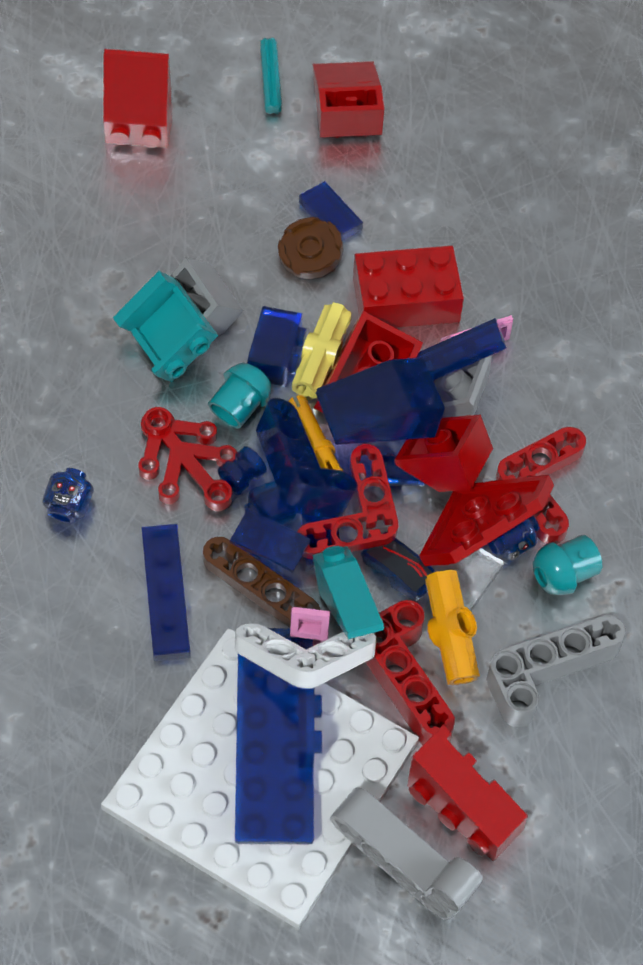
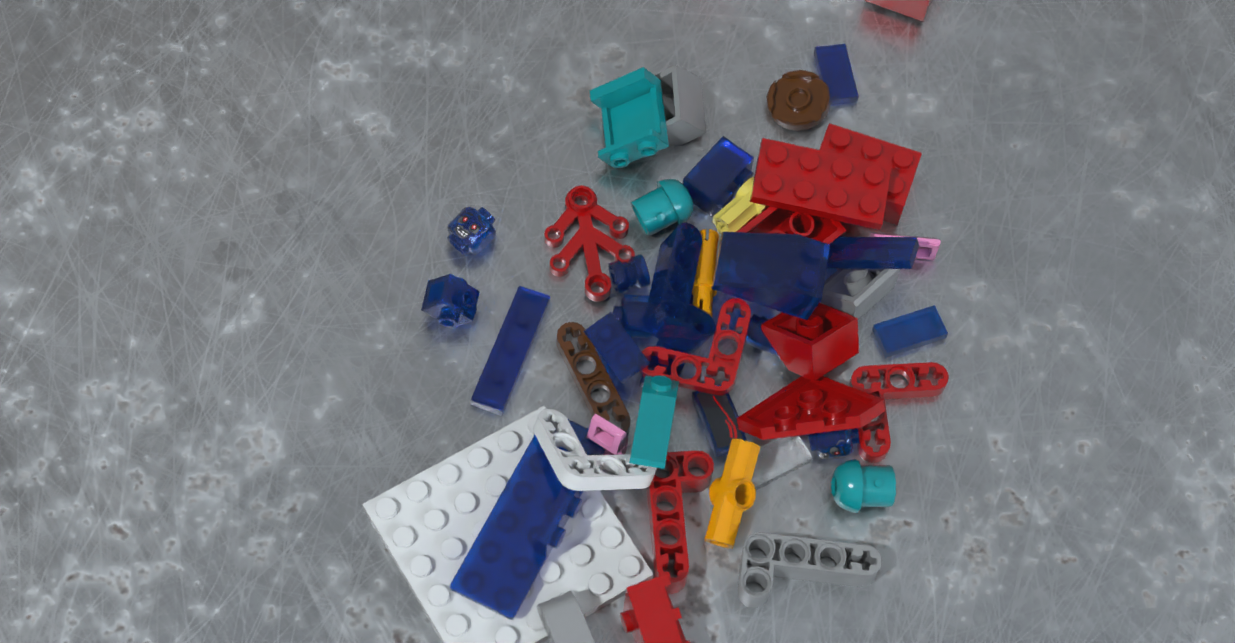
camera: 25 degrees right, 5 degrees up
none -> clear blue brick [421,274,480,328]
none -> red plate [750,138,892,230]
none -> clear blue tile [872,305,948,358]

